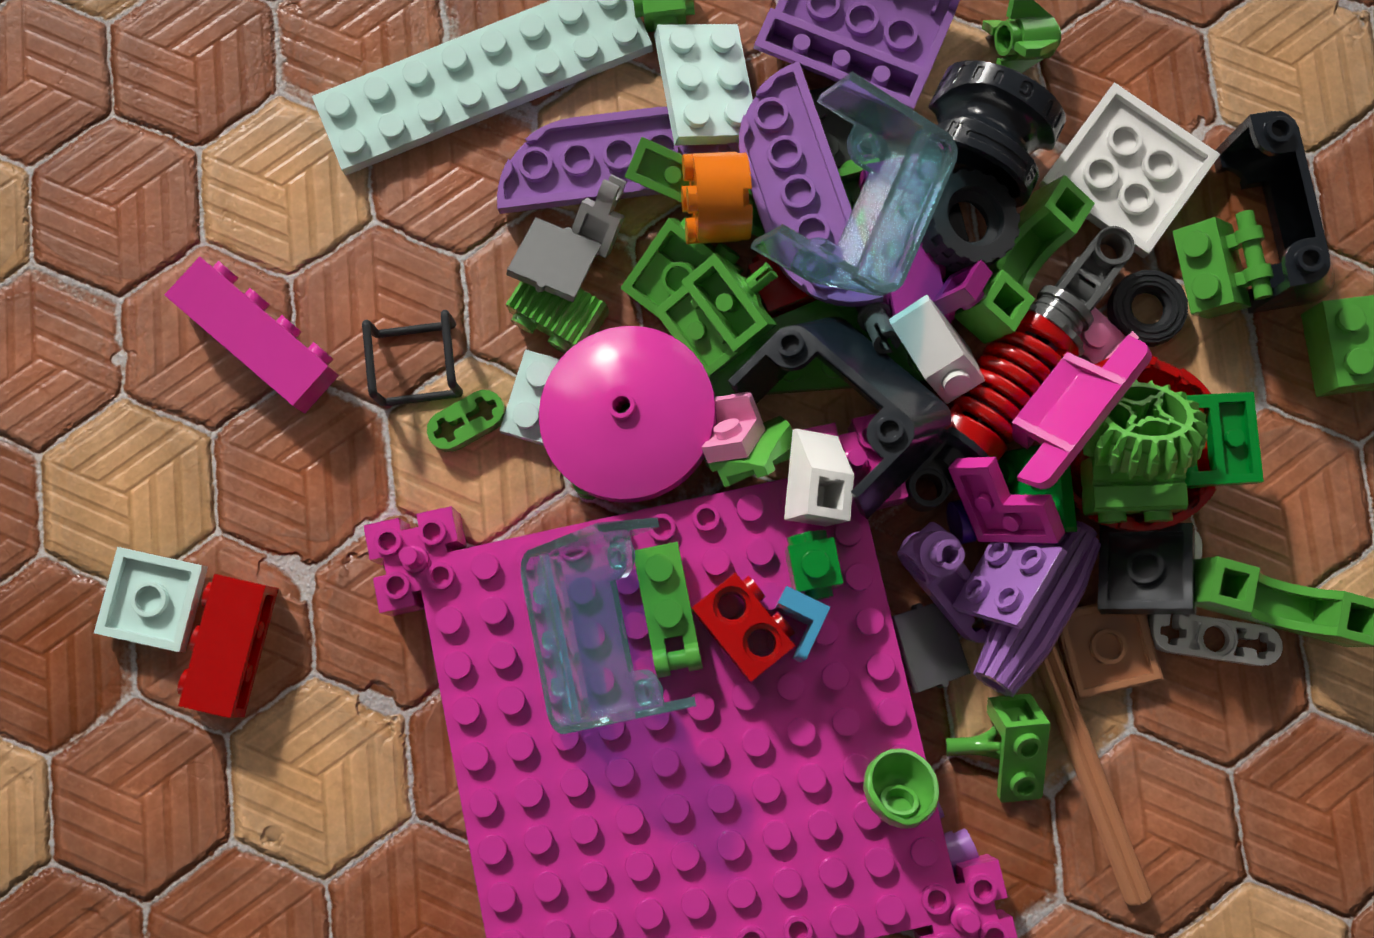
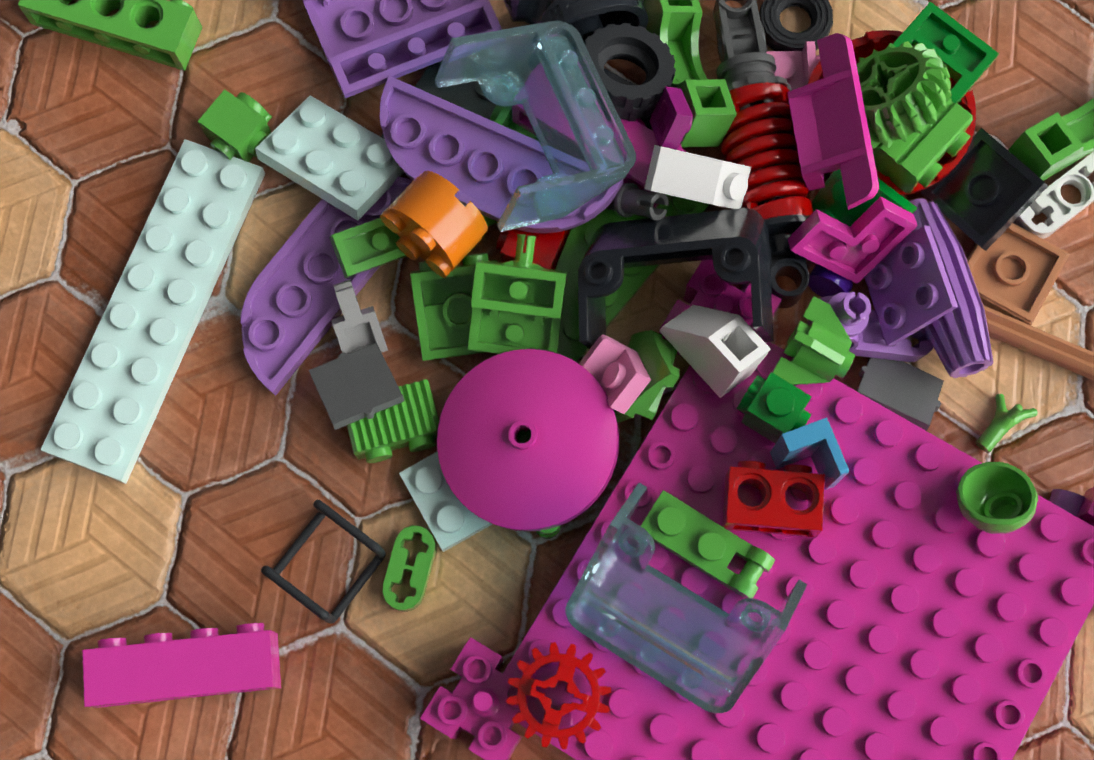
camera: 50 degrees left, 5 degrees down
bright green bracket [987,693,1050,803] -> none
none -> red gear [506,642,611,750]
none -> bright green brick [773,296,855,385]

